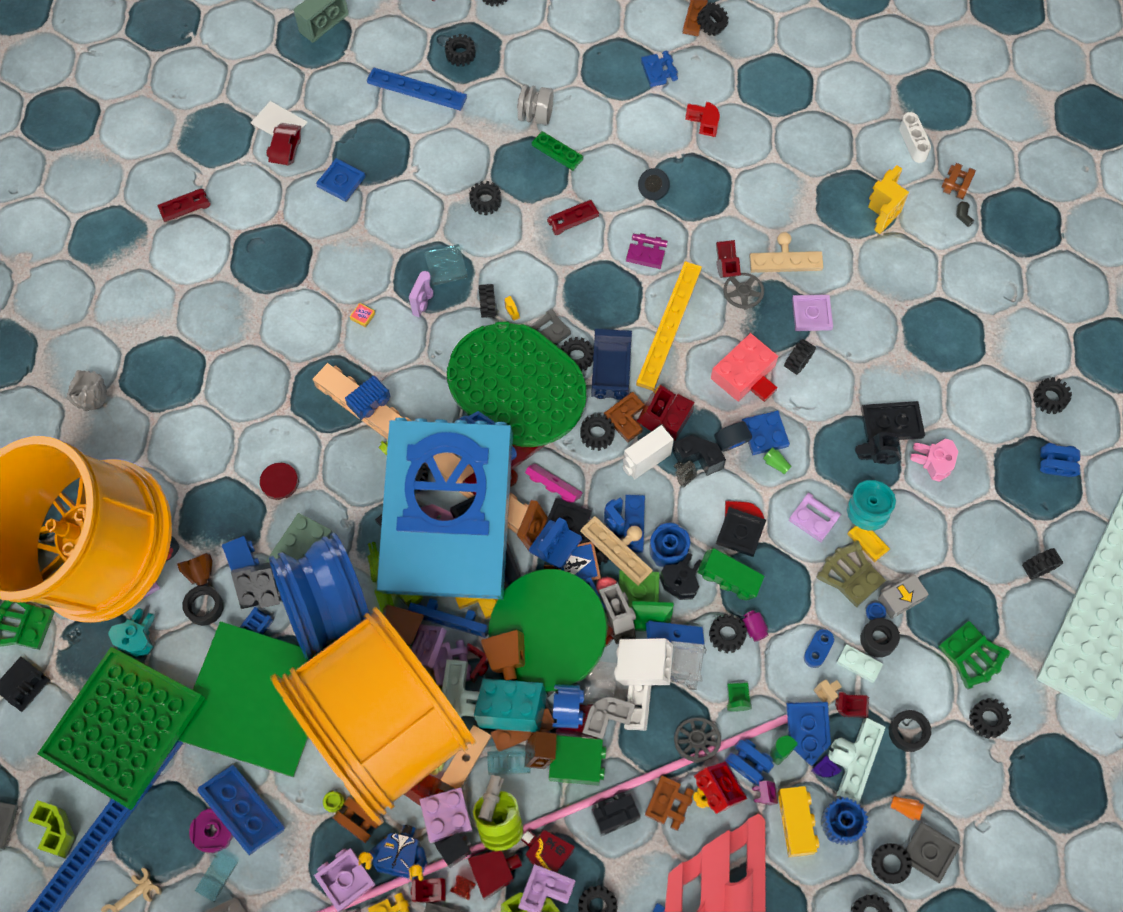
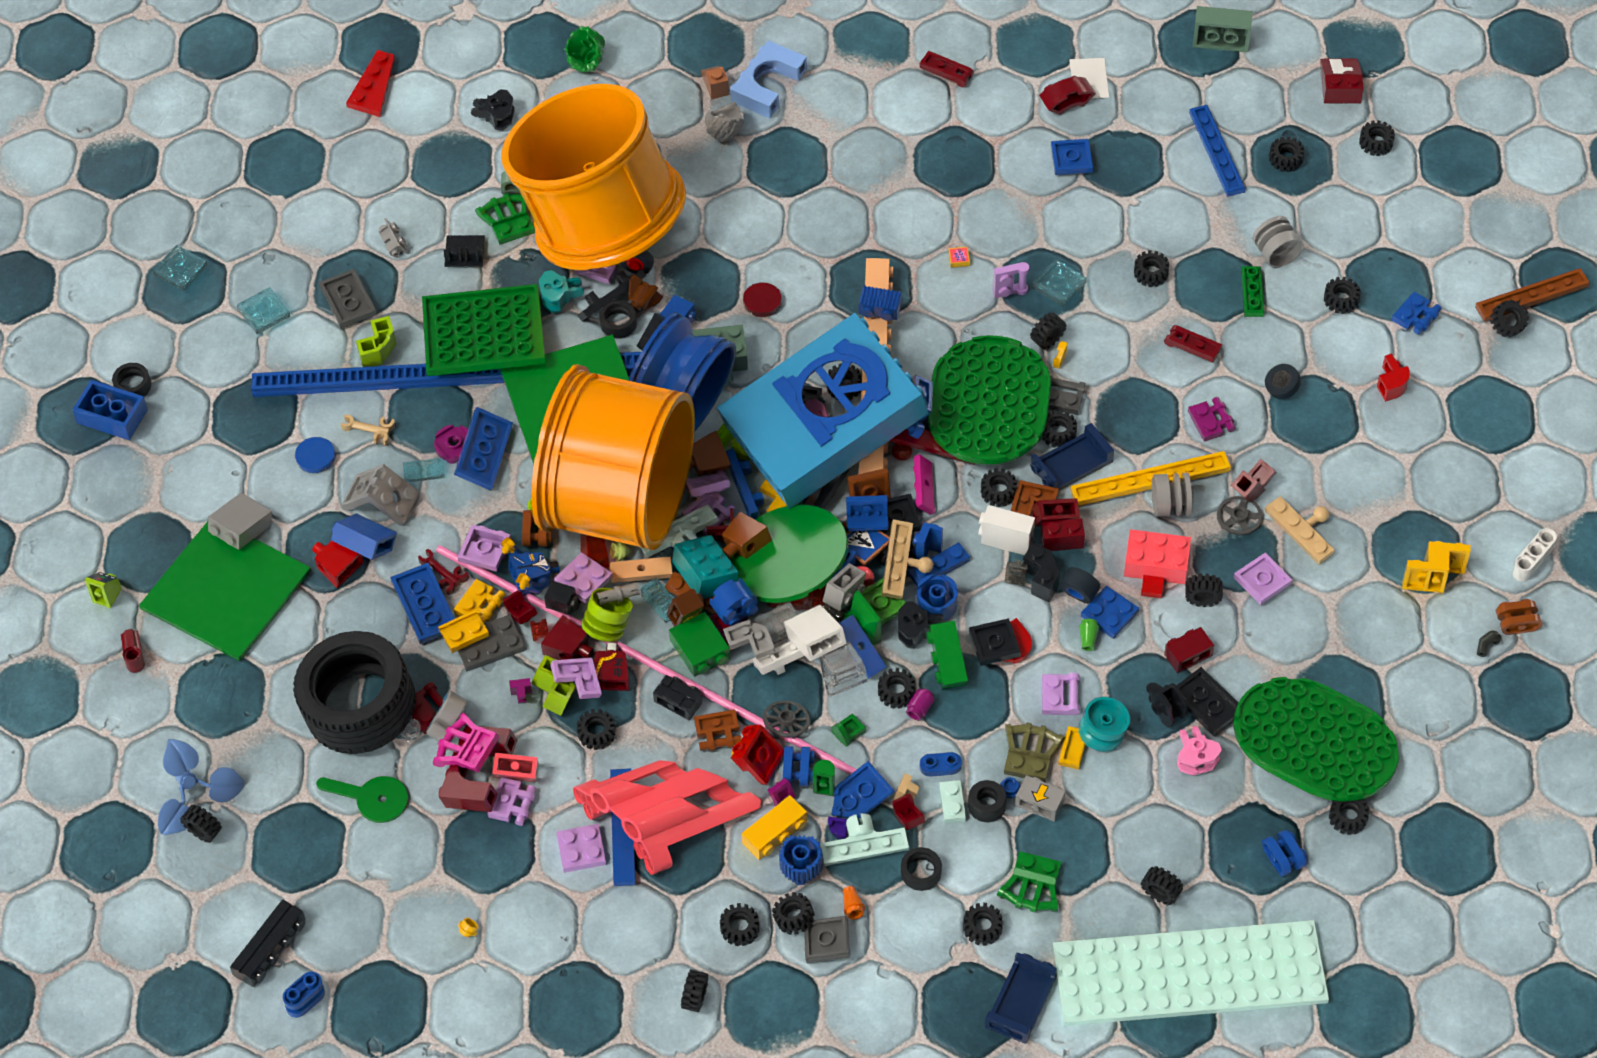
camera: 55 degrees right, 10 degrees down
none -> black hinge [577,270,646,321]
none -> nougat slope [701,66,729,99]
none -> light blue arch [730,40,807,118]
none -> dark blue panel [985,952,1057,1044]
none -> light grey wheel [1152,472,1194,517]
none -> dark red brick [1164,627,1214,673]
none -> green tile [1233,677,1399,801]
none -> black tyre [1324,277,1361,314]

